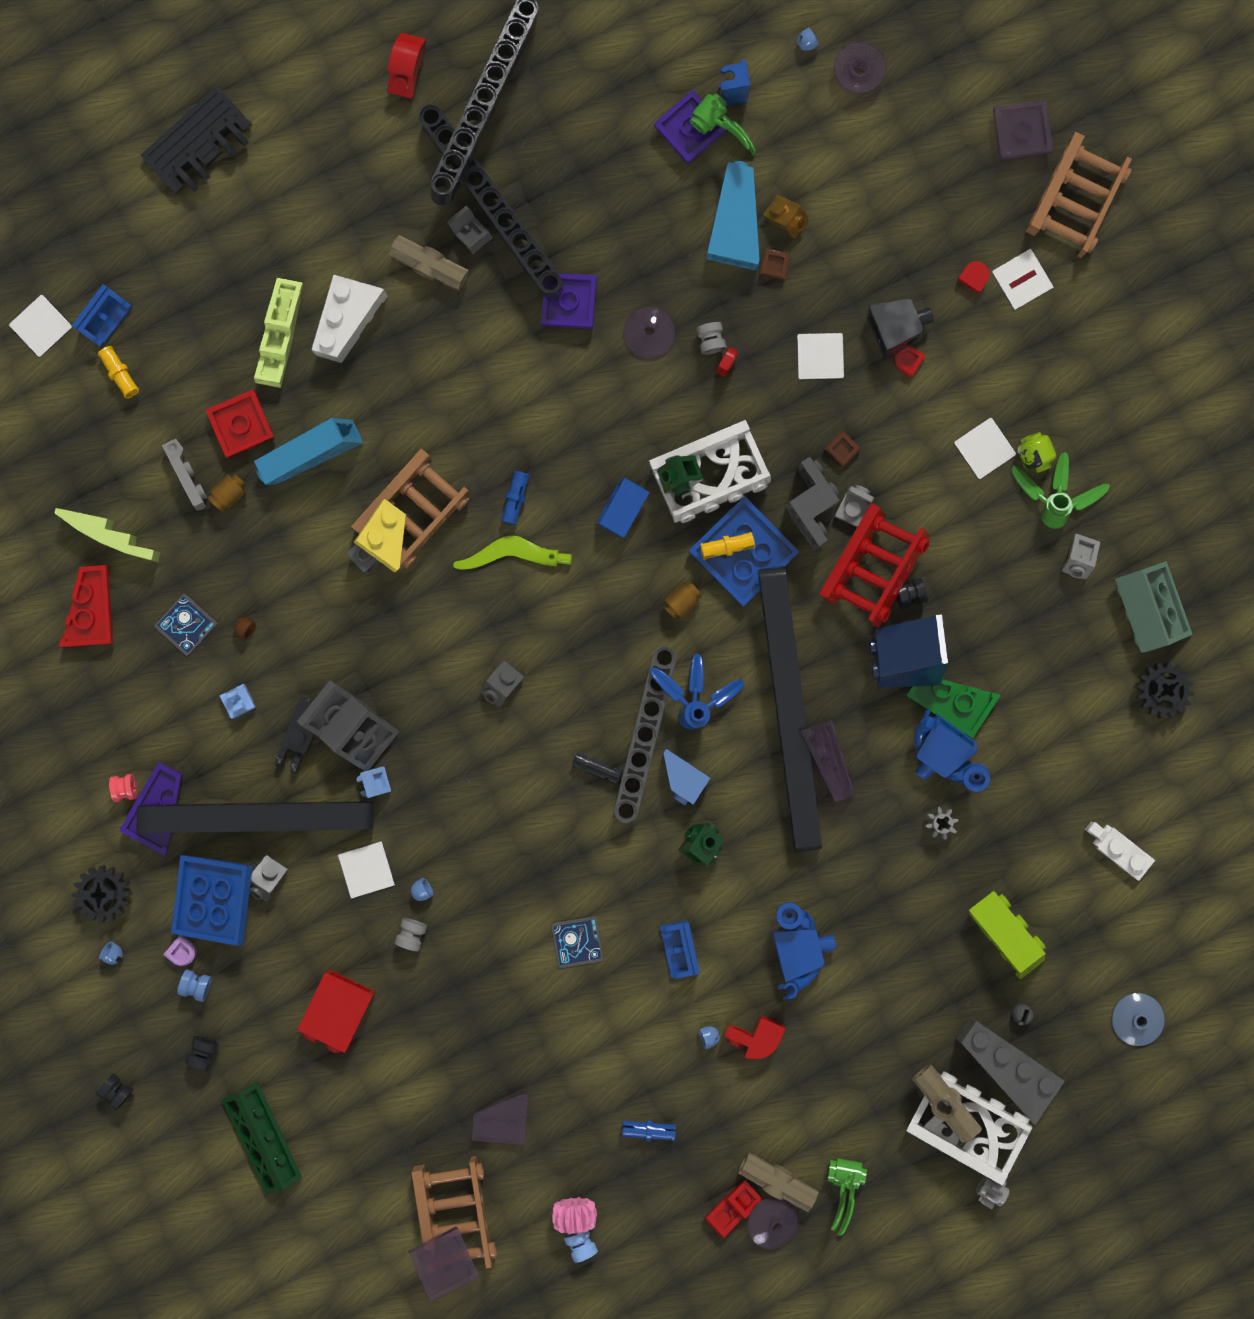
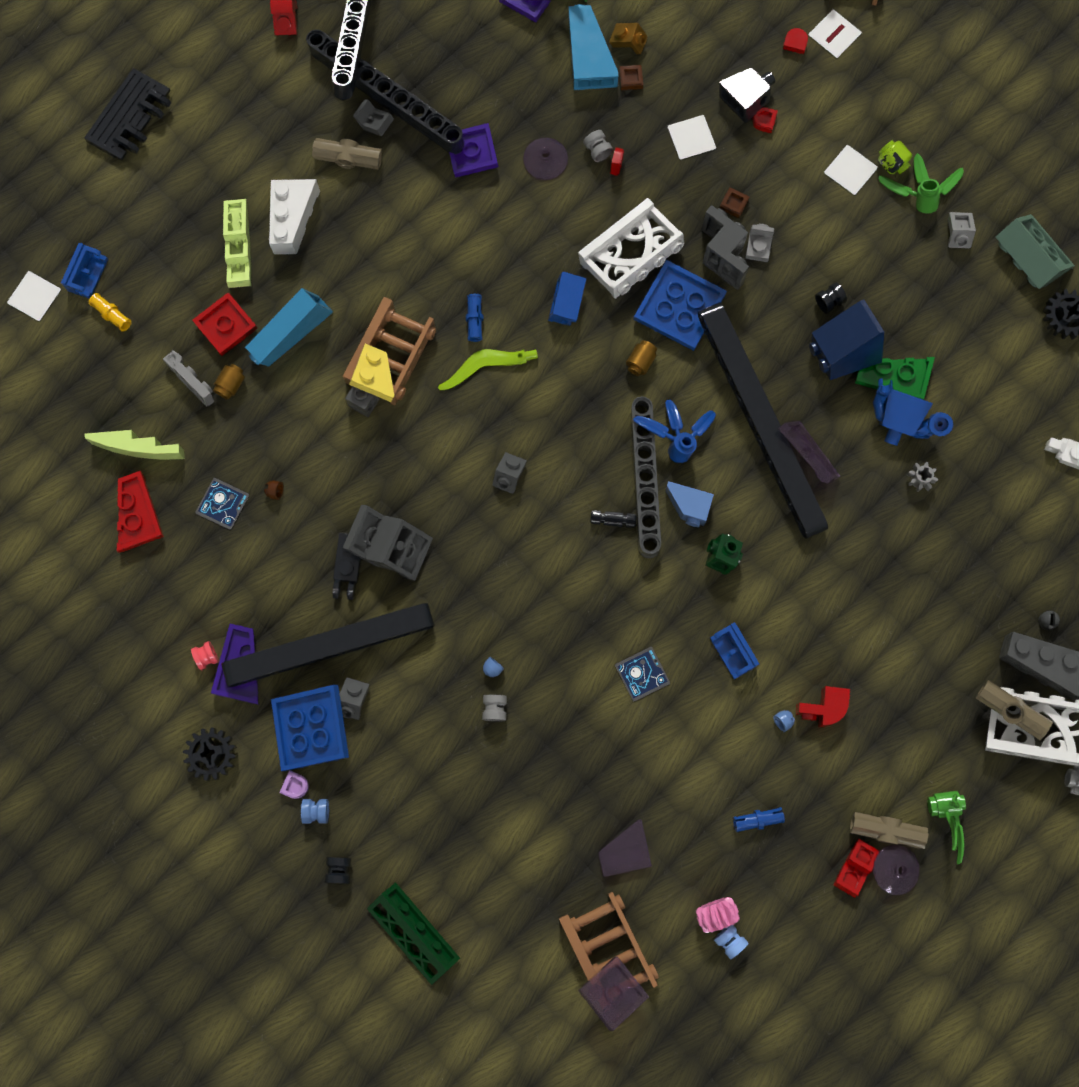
camera: 15 degrees left, 10 degrees down
black wheel [96,1073,134,1110] -> none
medium blue hinge [99,941,123,965] -> none
light blue tile [220,684,256,719] -> none
red brick [297,969,376,1054] -> none
white sticker [338,841,395,898] -> none
light blue tile [357,766,391,798] -> none
dark green brick [656,455,704,496] -> none
yellow pin [700,532,755,560] -> none
blue torso [772,902,837,1000] -> none
red fence [819,503,930,628] -> none
lime wedge [969,891,1046,980] -> none

